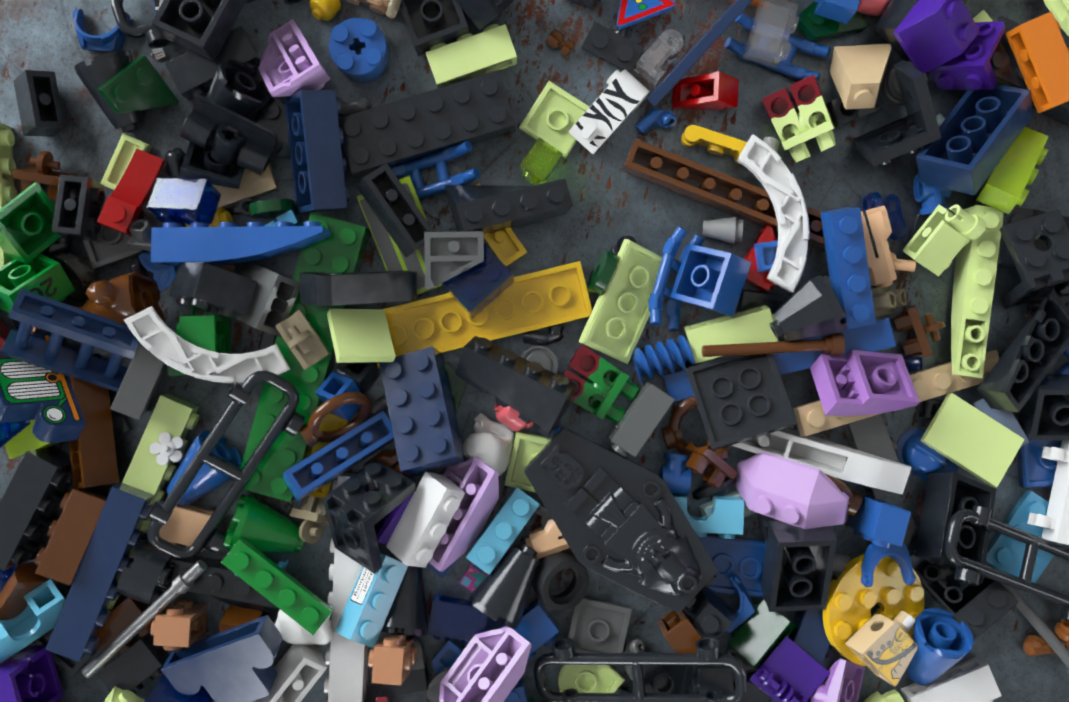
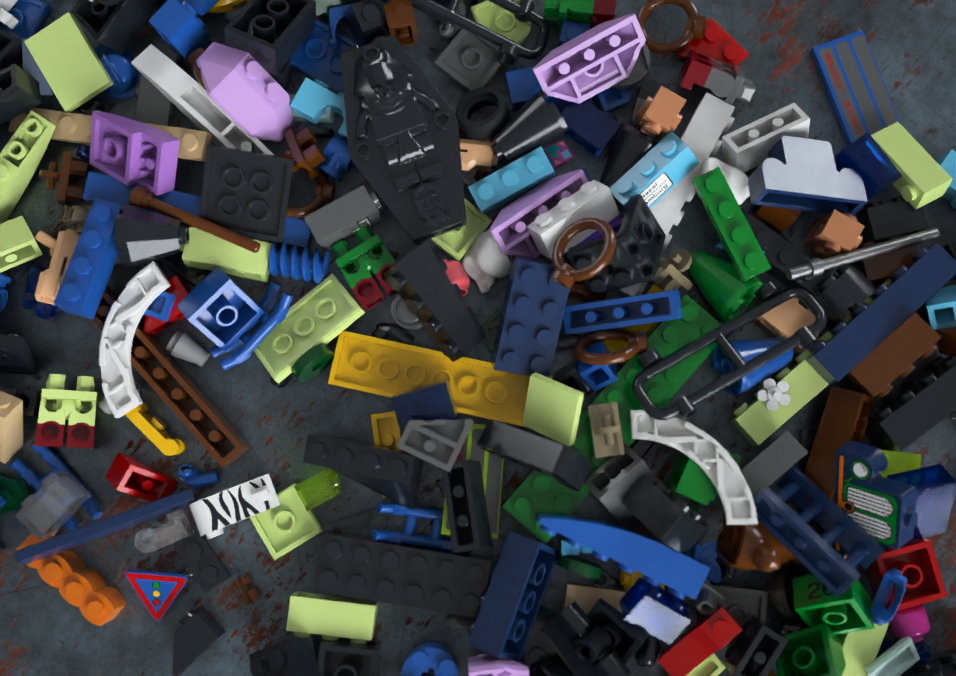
camera: 155 degrees left, 5 degrees down
none -> reddish brown piece [550,218,616,289]

